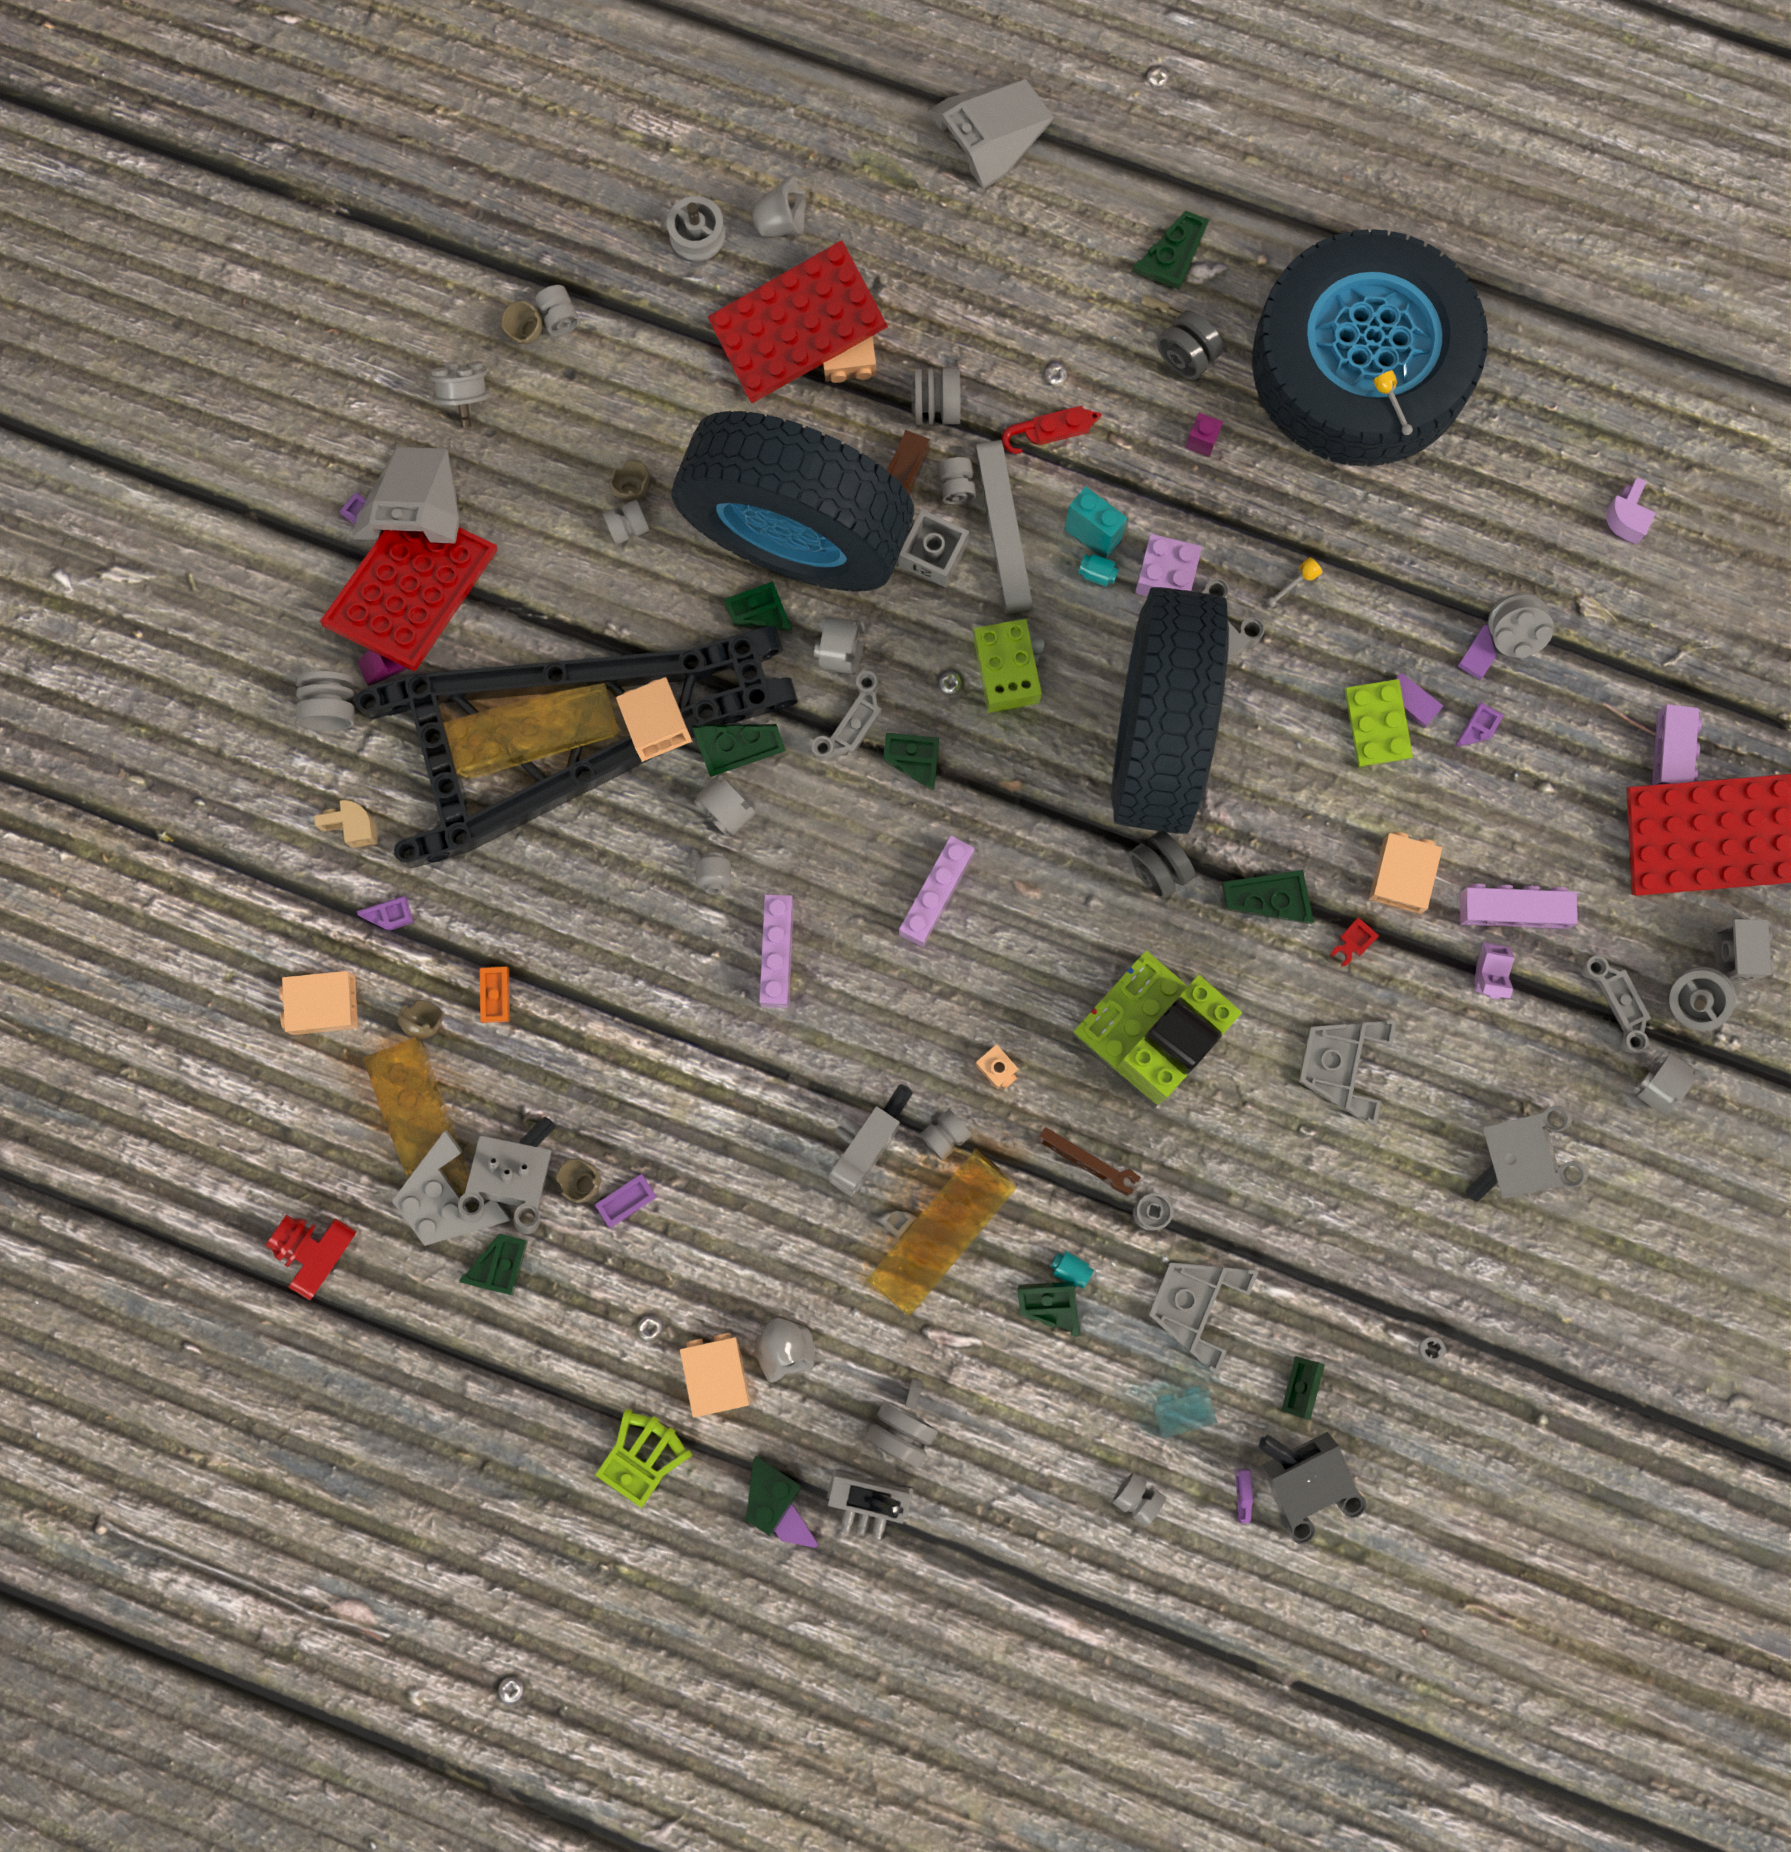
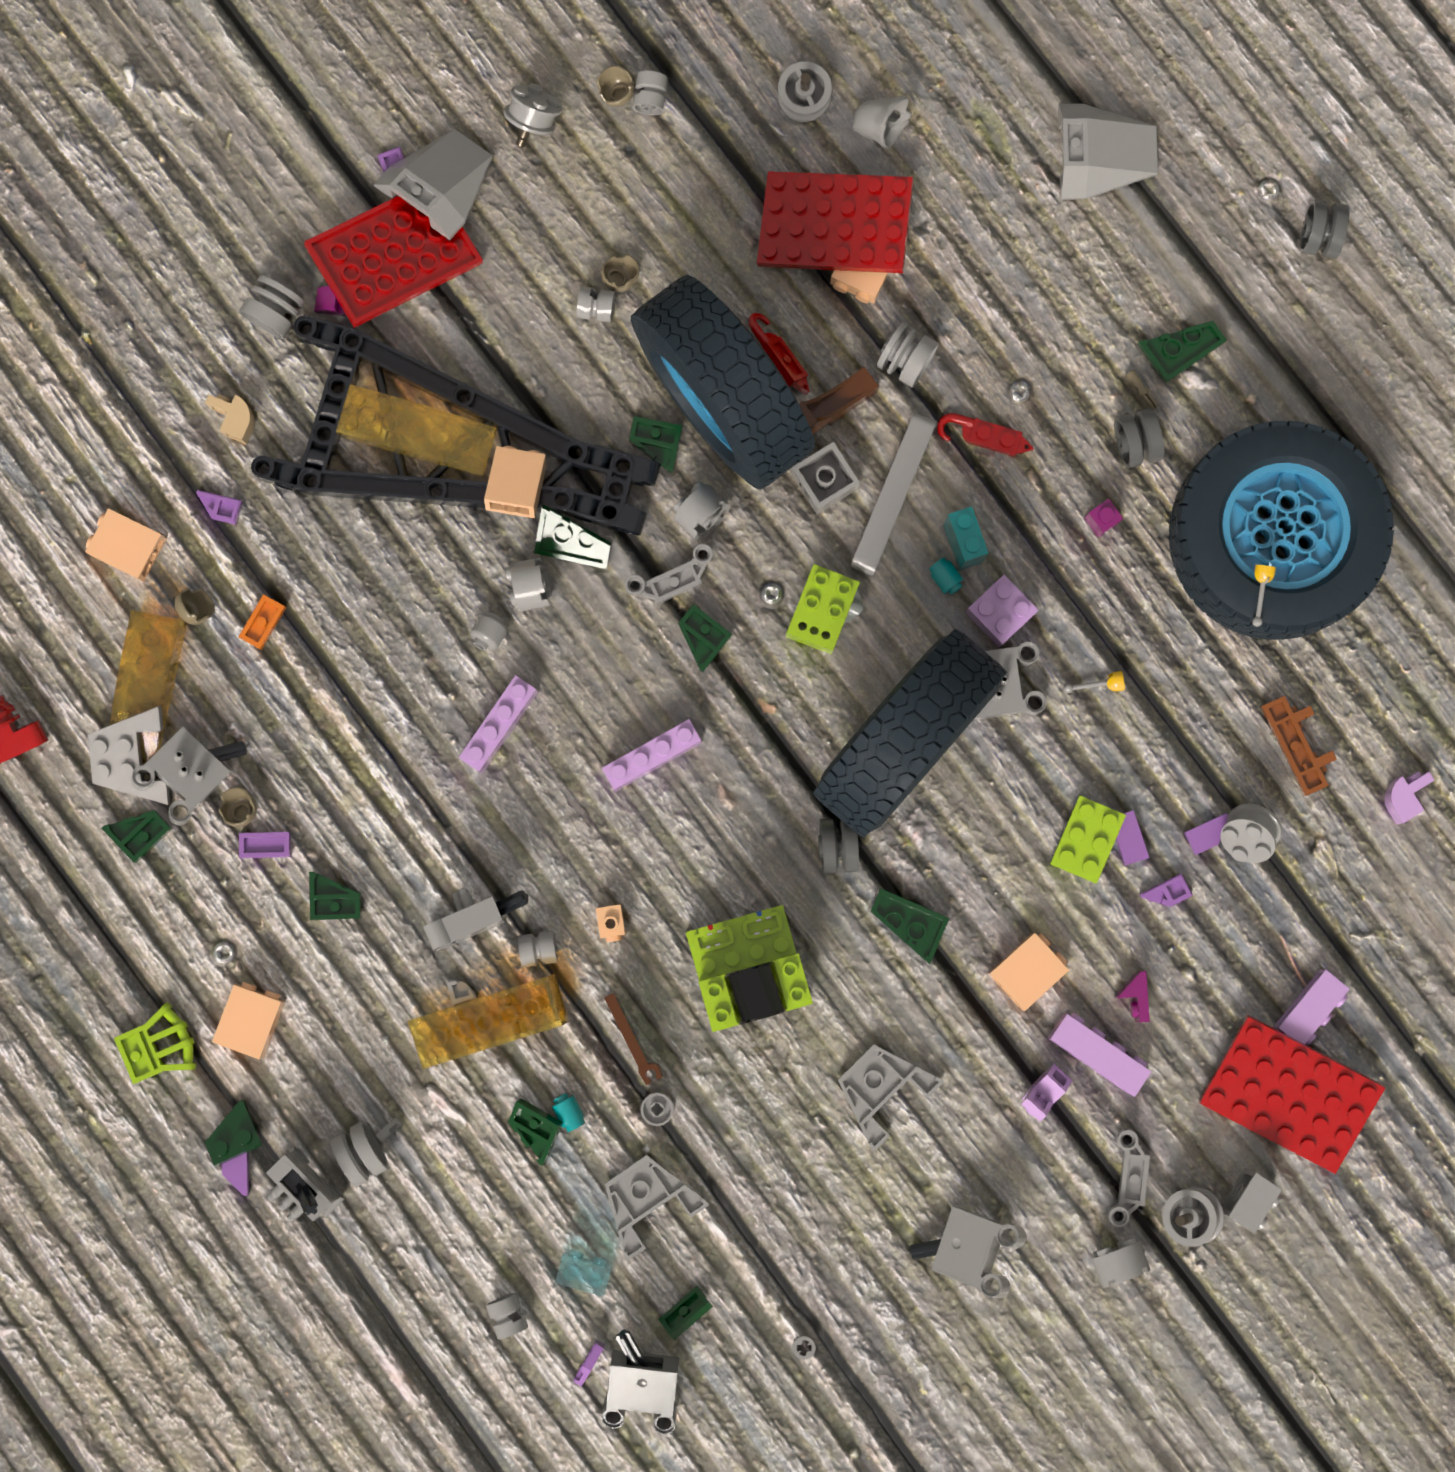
camera: 30 degrees right, 5 degrees up
light grey piece [755,1318,814,1383] -> none
light grey wheel [938,457,976,505] -> none
red plate [1329,917,1379,967] -> none
none -> dark green wing [309,872,362,920]
none -> magenta slope [1114,971,1150,1023]
none -> dark orange hinge [1261,695,1337,797]
none -> dark grey wheel [1300,199,1349,259]

